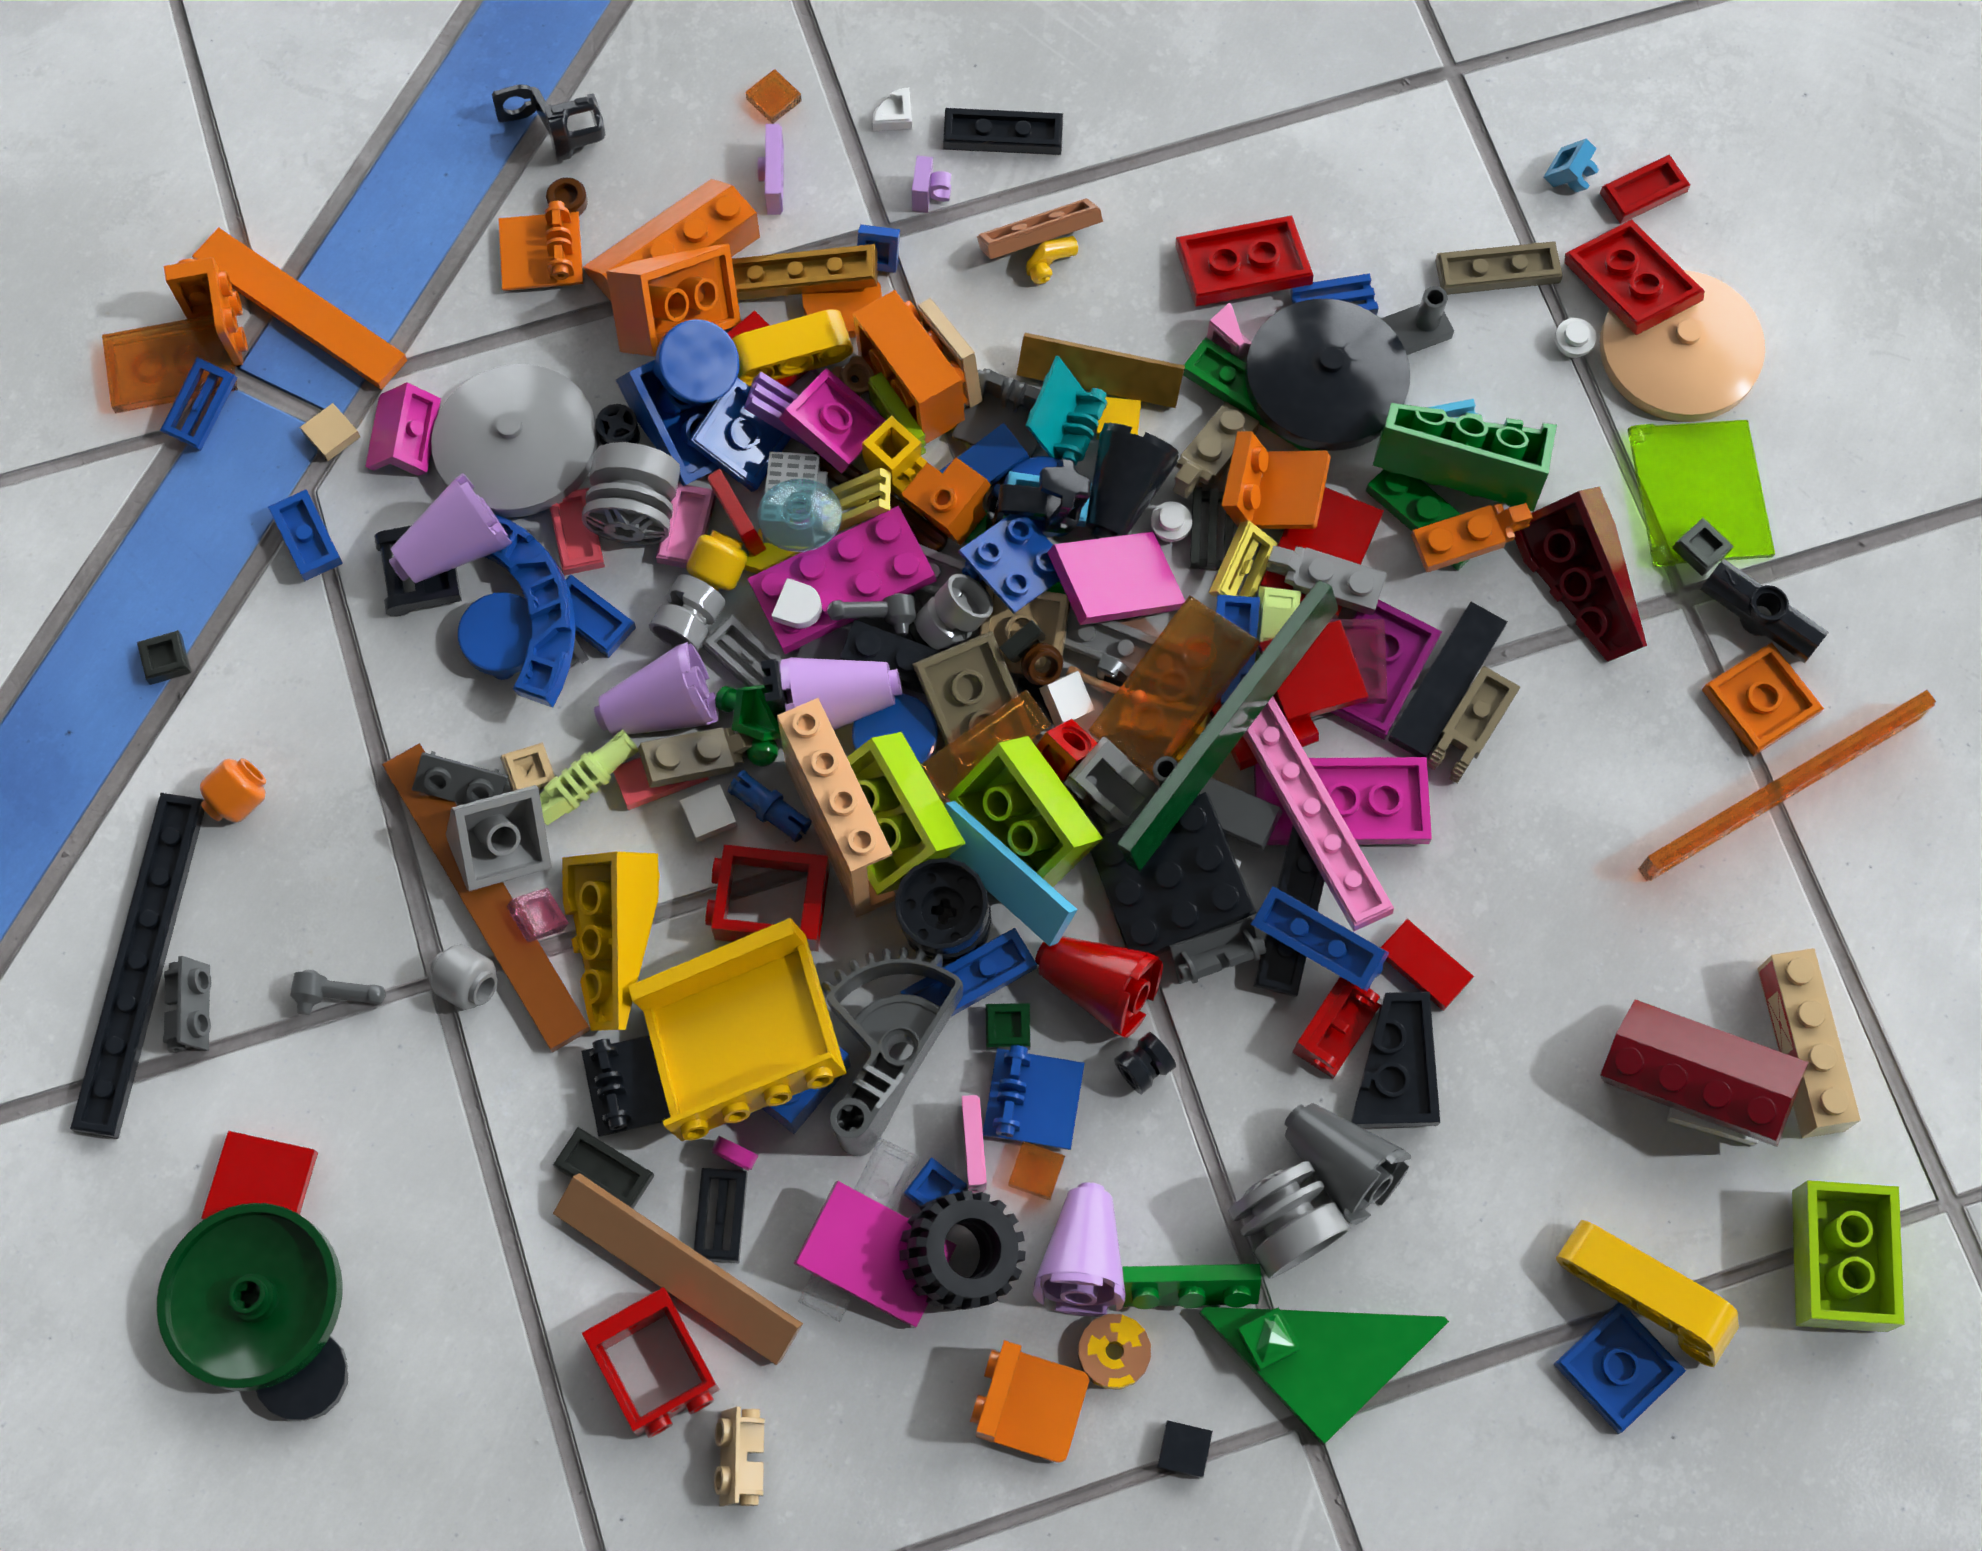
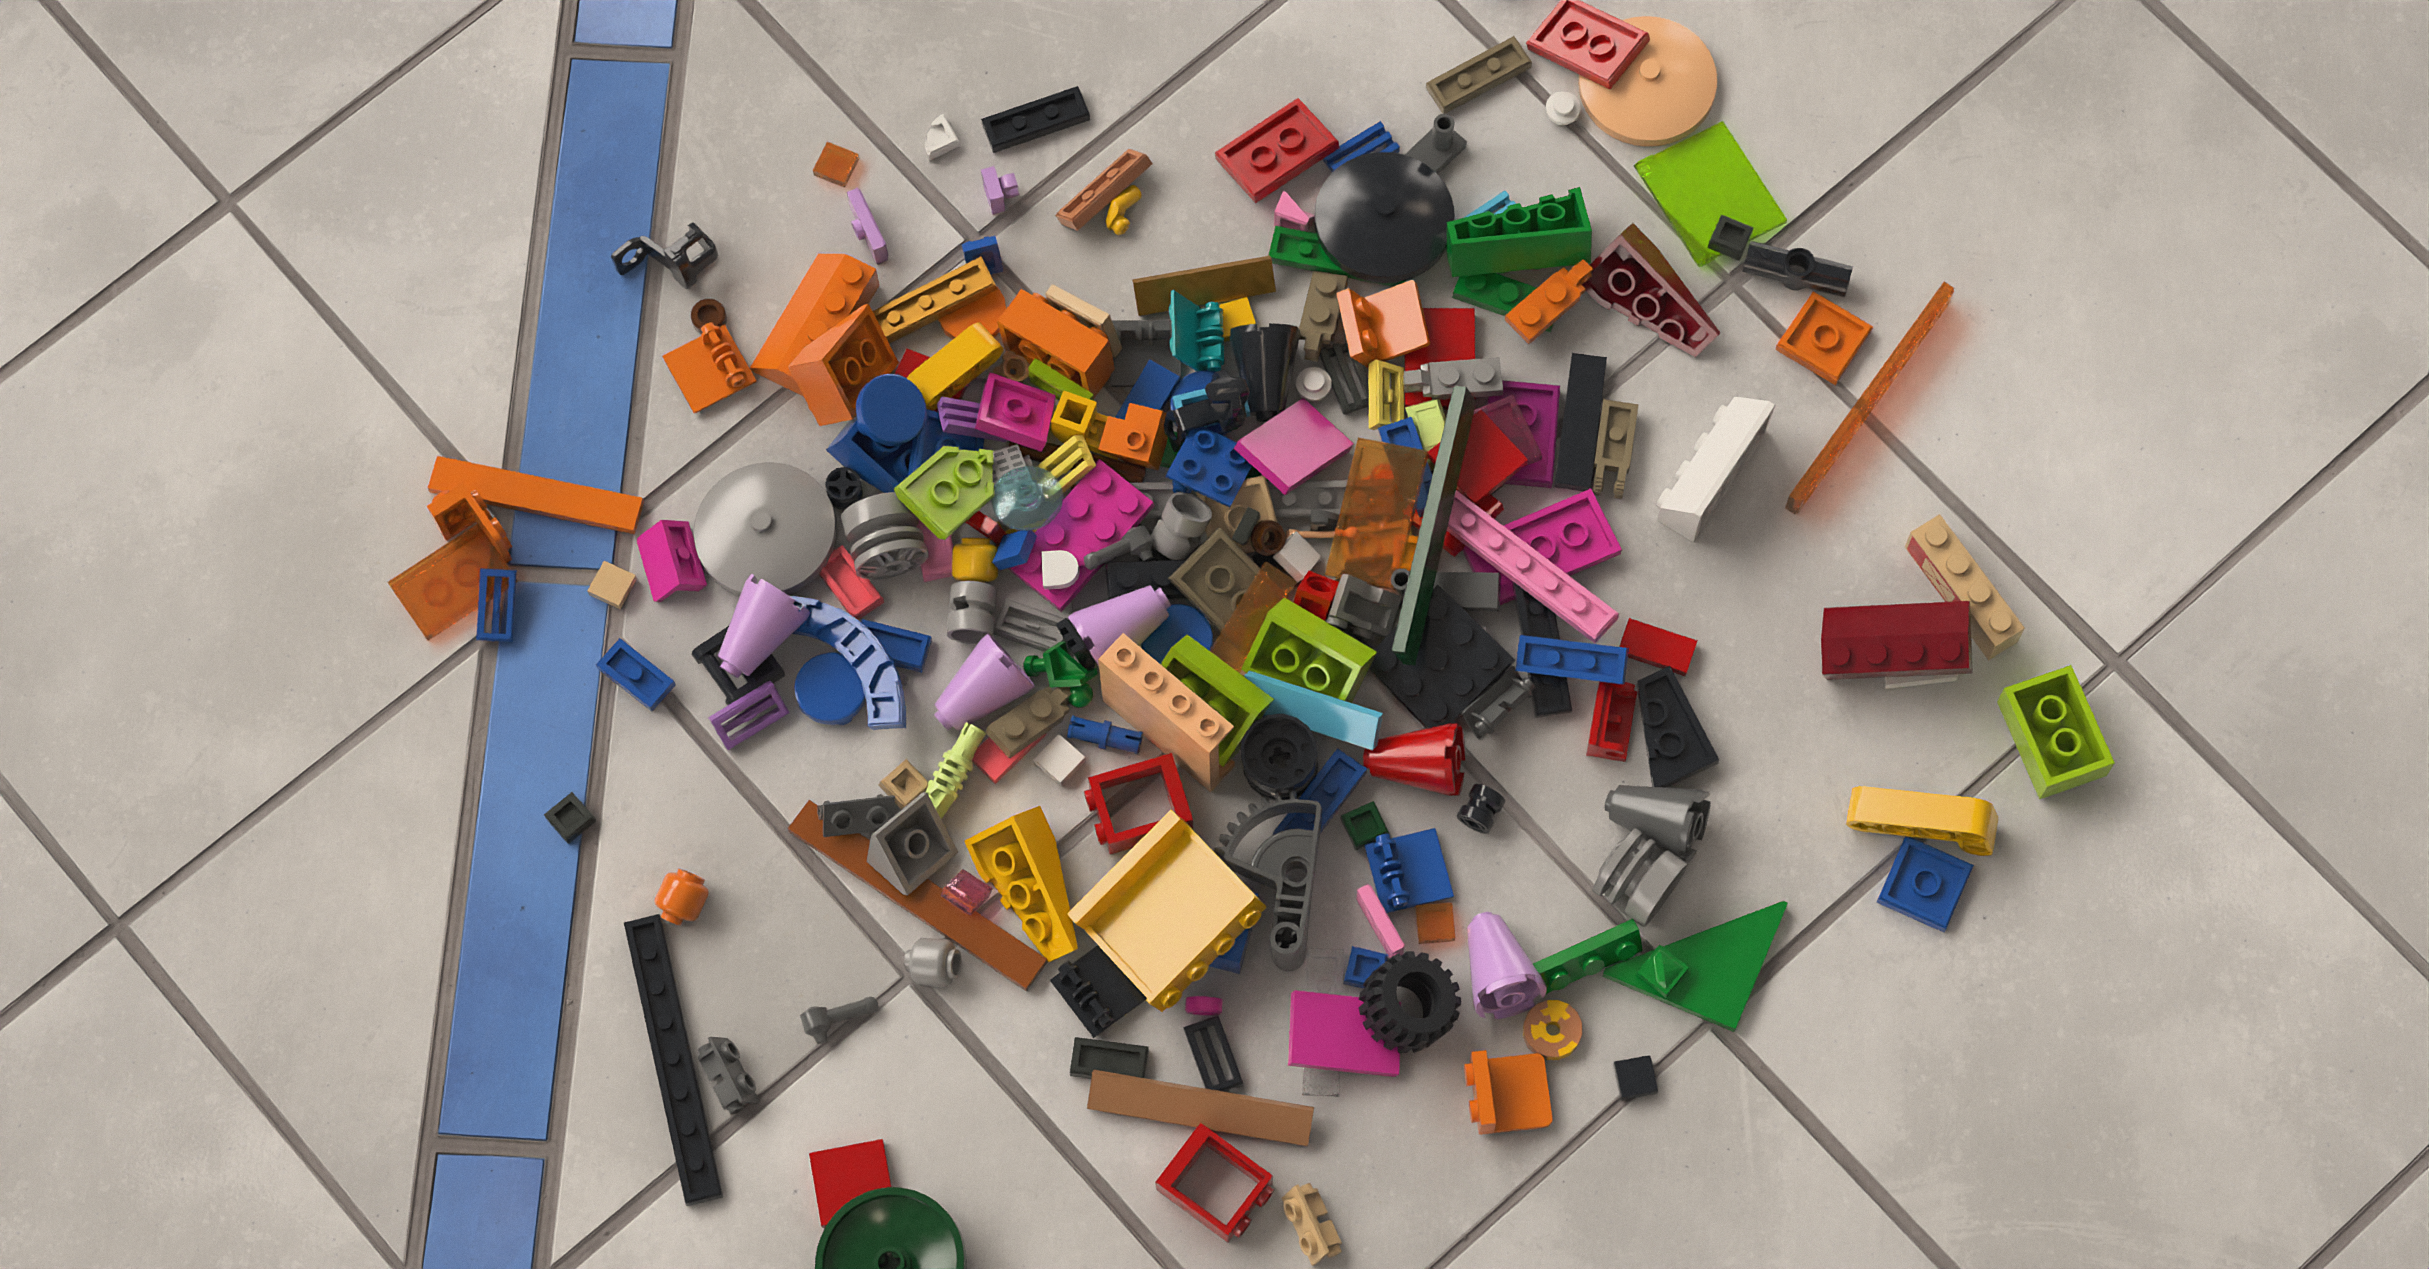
camera: 20 degrees left, 0 degrees up
none -> medium lavender tile [708,680,790,750]
none -> lime tile [894,446,995,540]
none -> blue tile [992,528,1037,570]
none -> white slope [1656,397,1775,542]

